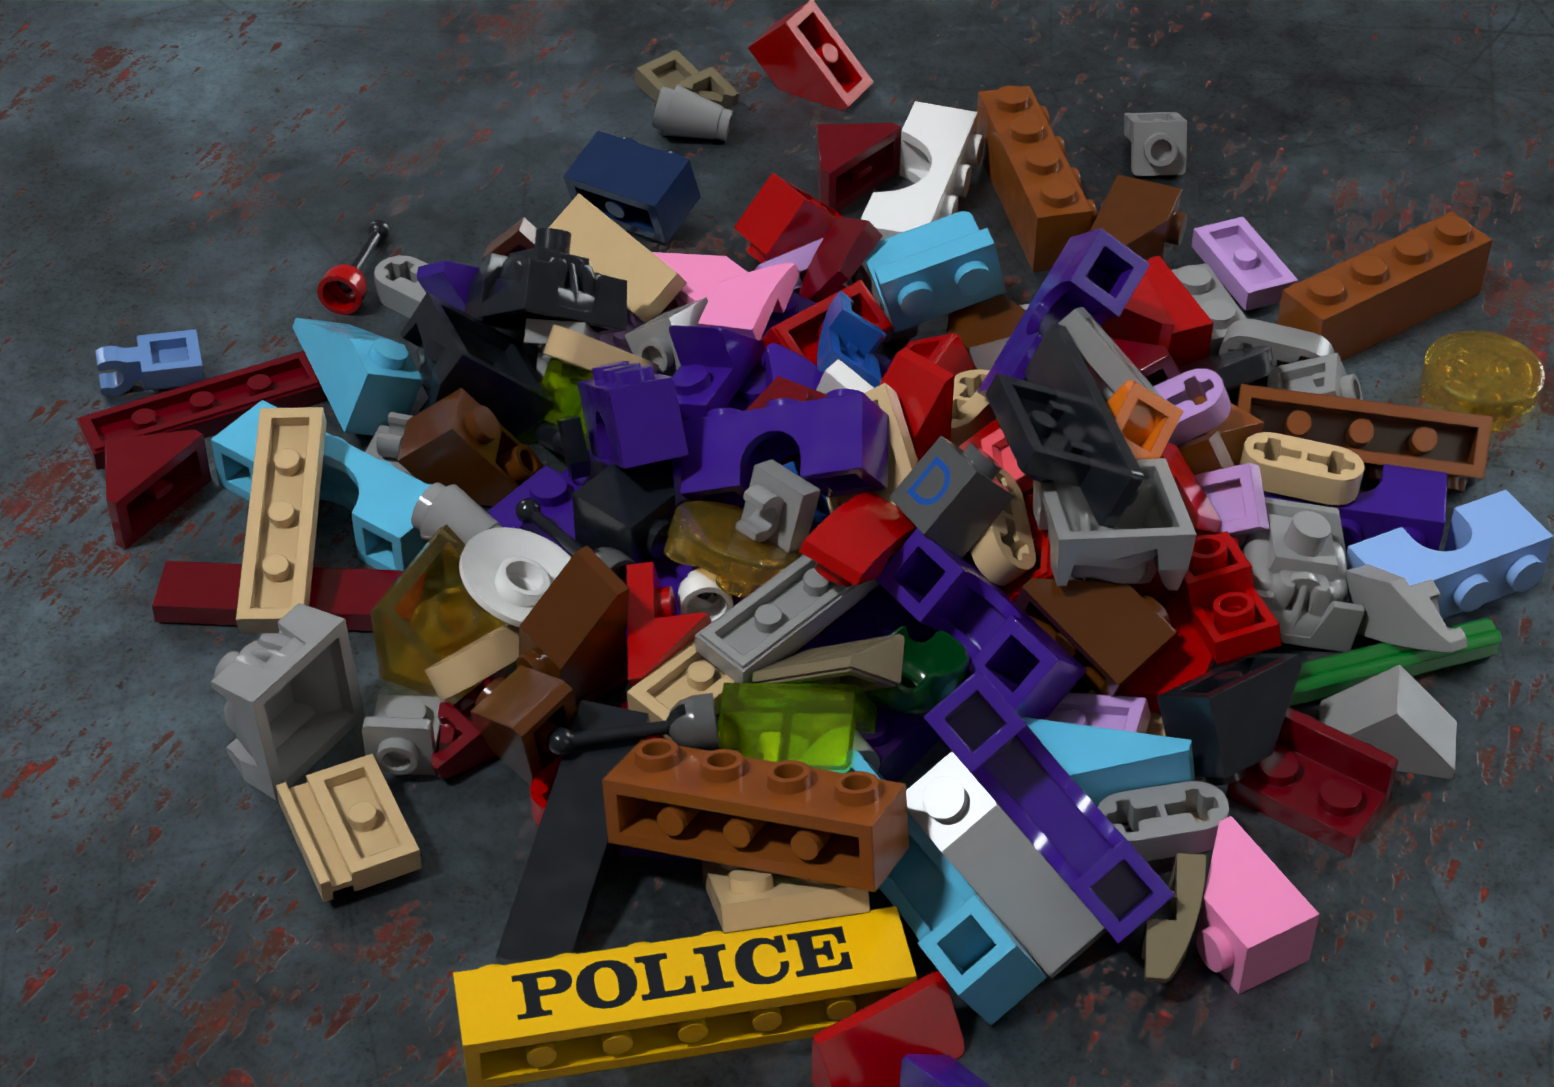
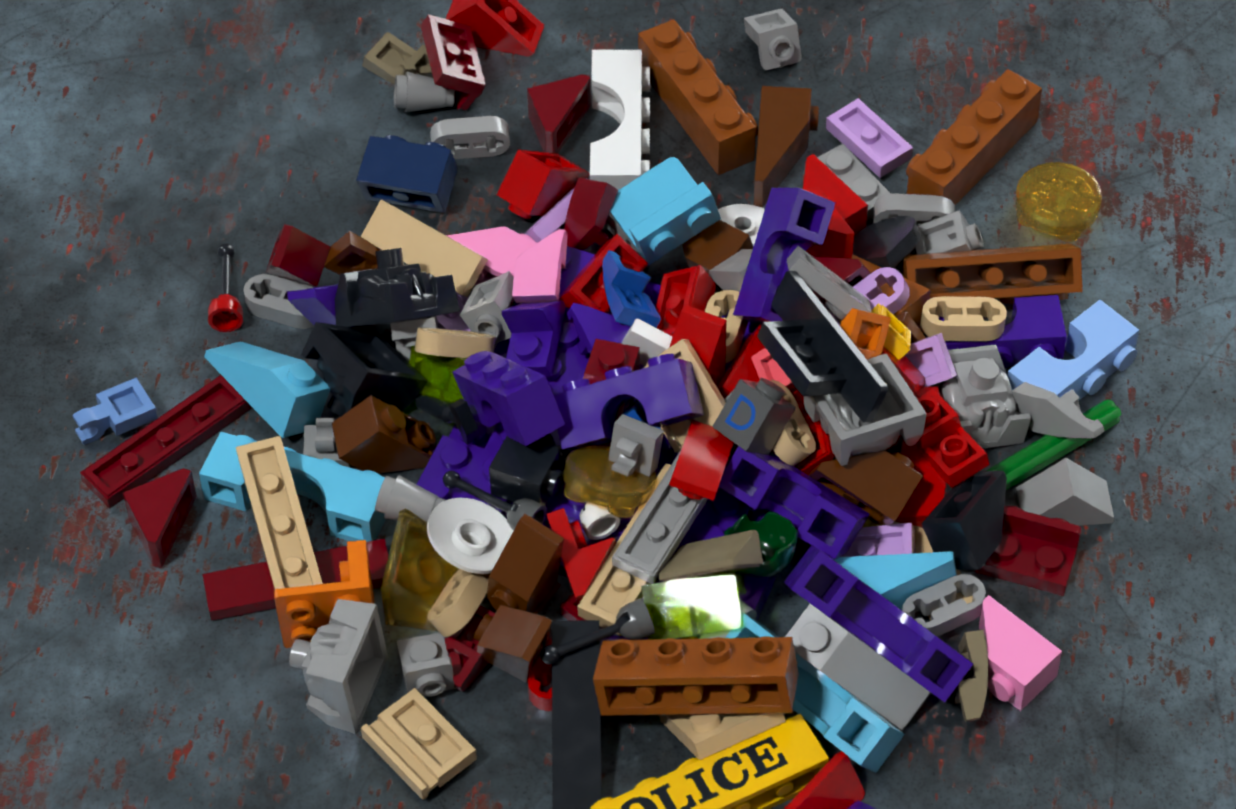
camera: 15 degrees left, 10 degrees up
none -> dark red slope [265,224,331,287]
none -> orange bracket [274,540,375,648]
none -> dark red bracket [420,14,485,111]
none -> light grey beam [430,116,510,159]
none -> yellow tile [871,303,911,360]

